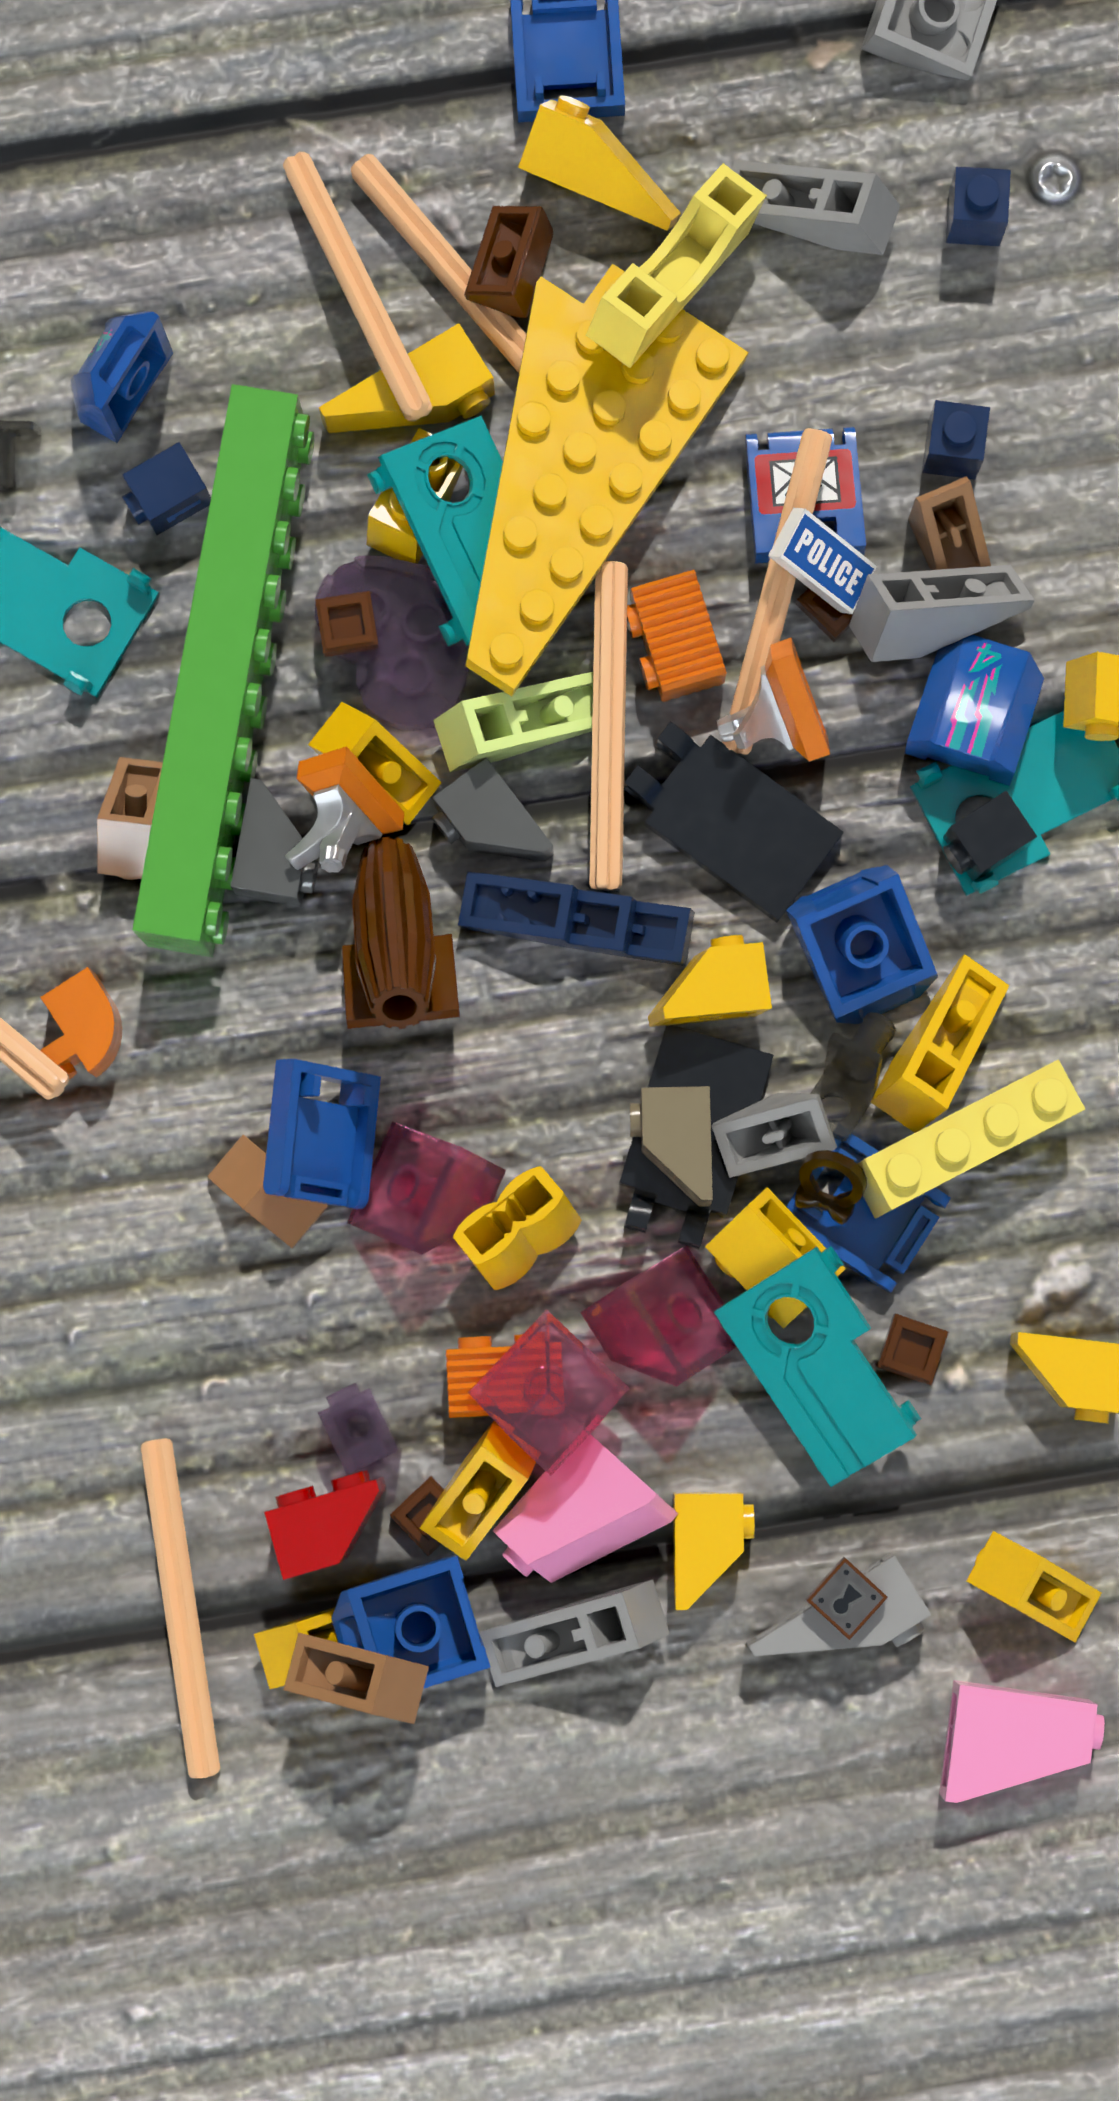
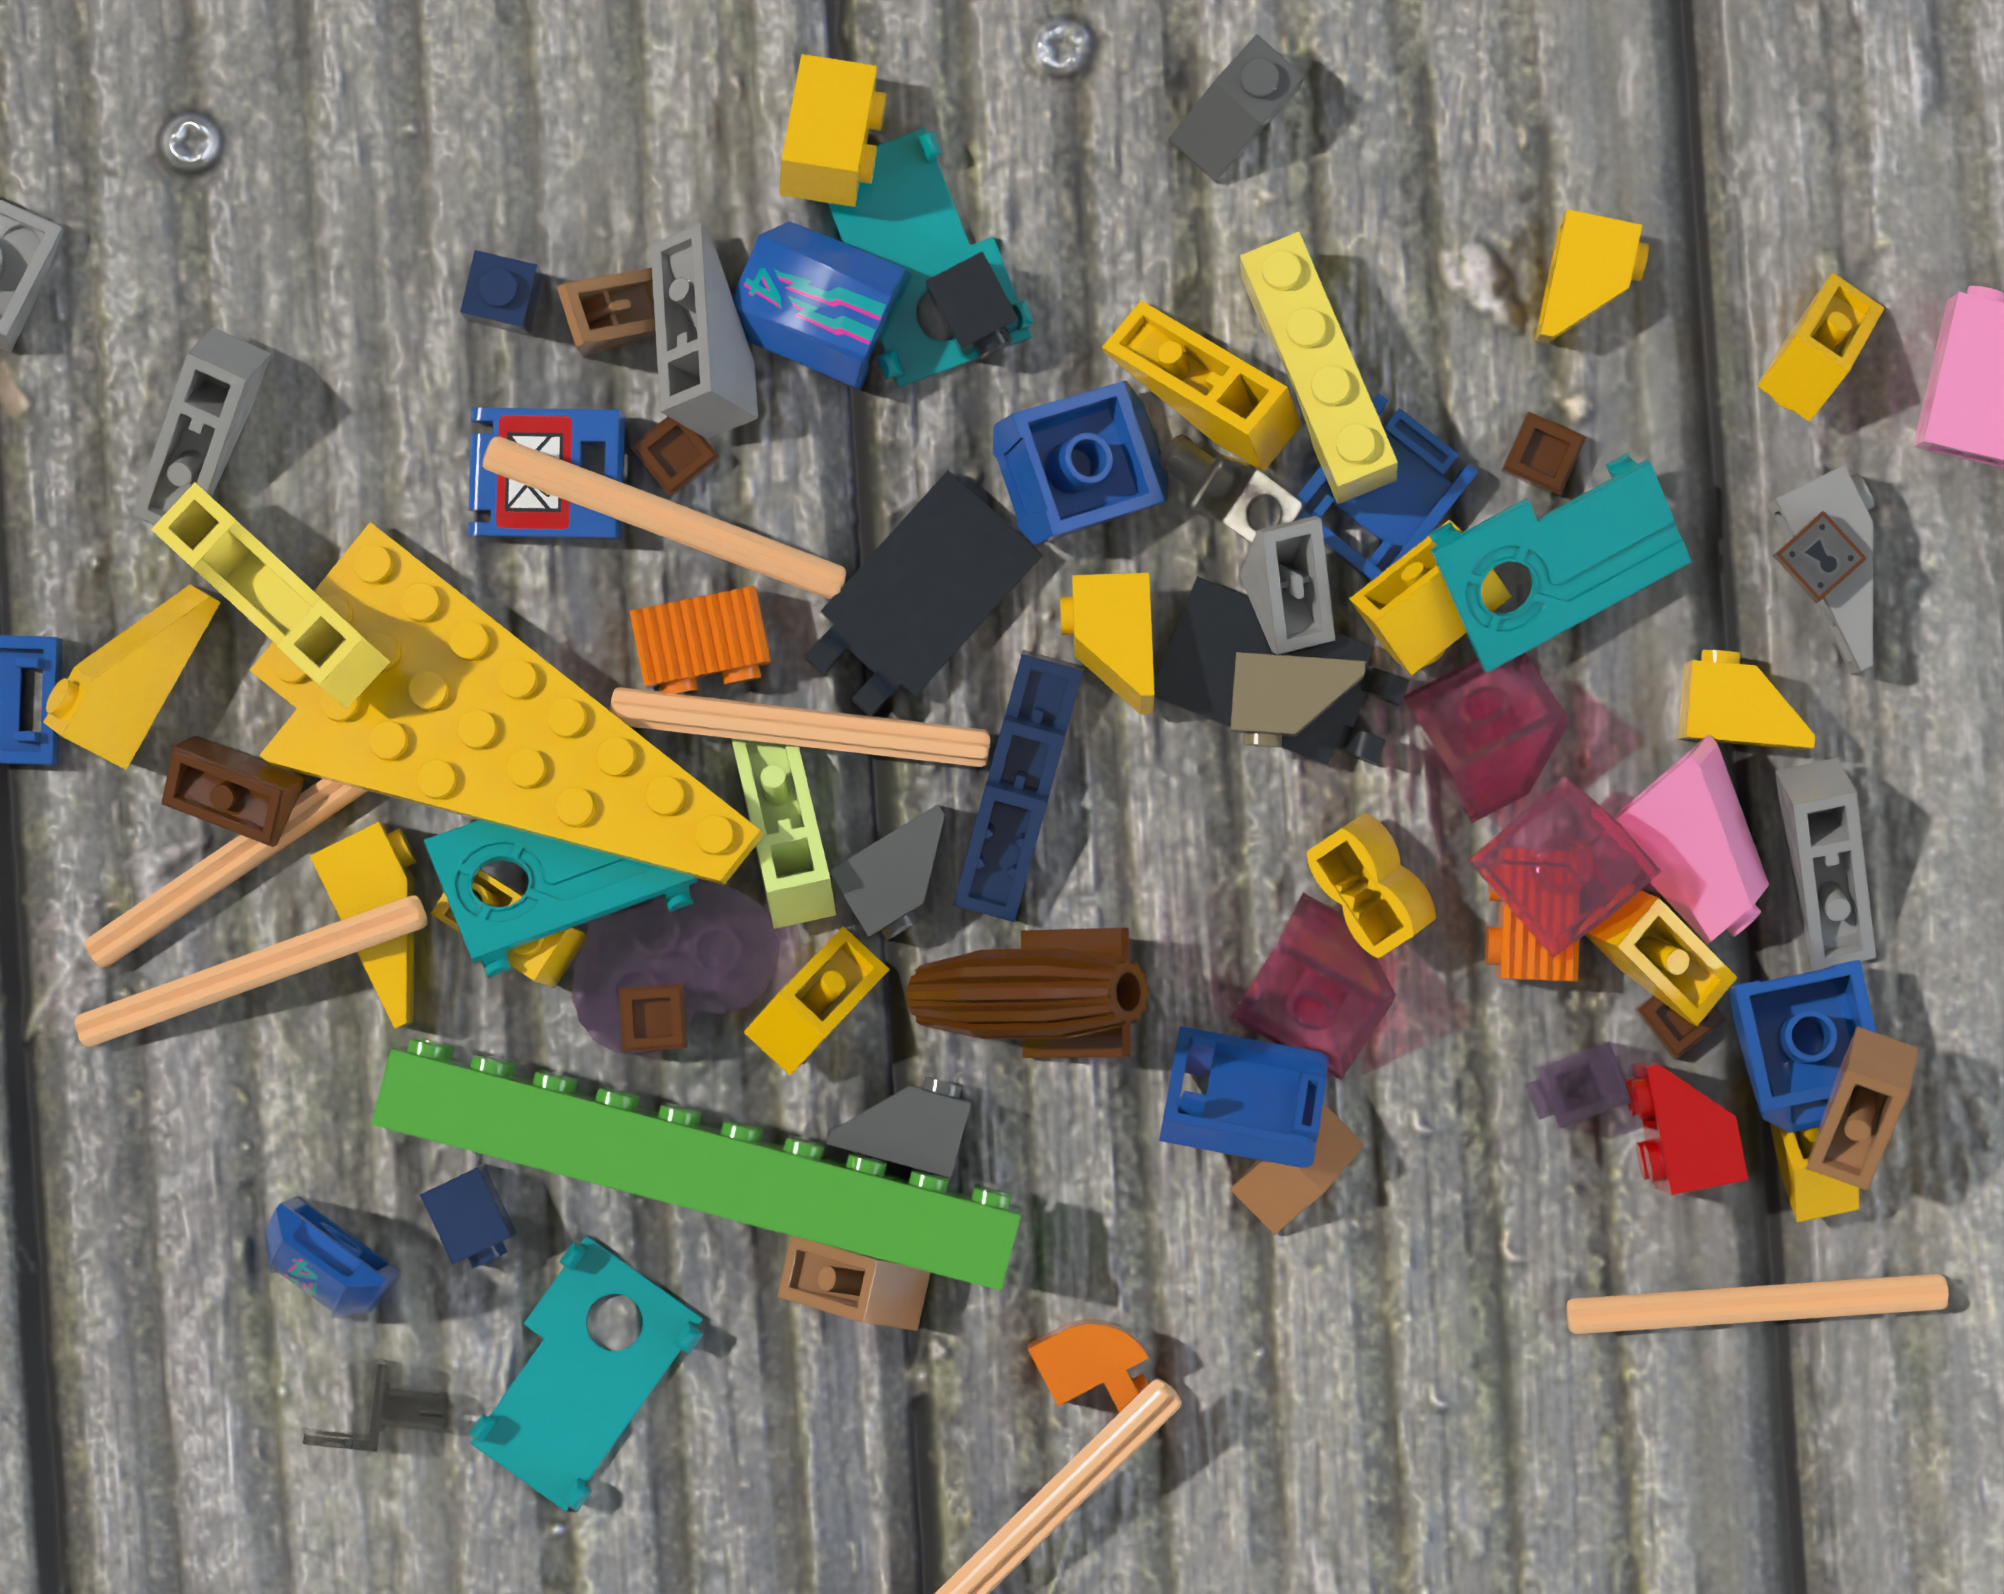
camera: 90 degrees left, 5 degrees up
piece [285,746,405,873] -> none
orange piece [717,638,830,762] -> none
tile [768,507,877,614] -> none
dark brown piece [795,1150,867,1225] -> none
dark blue brick [946,167,1011,246] -> none

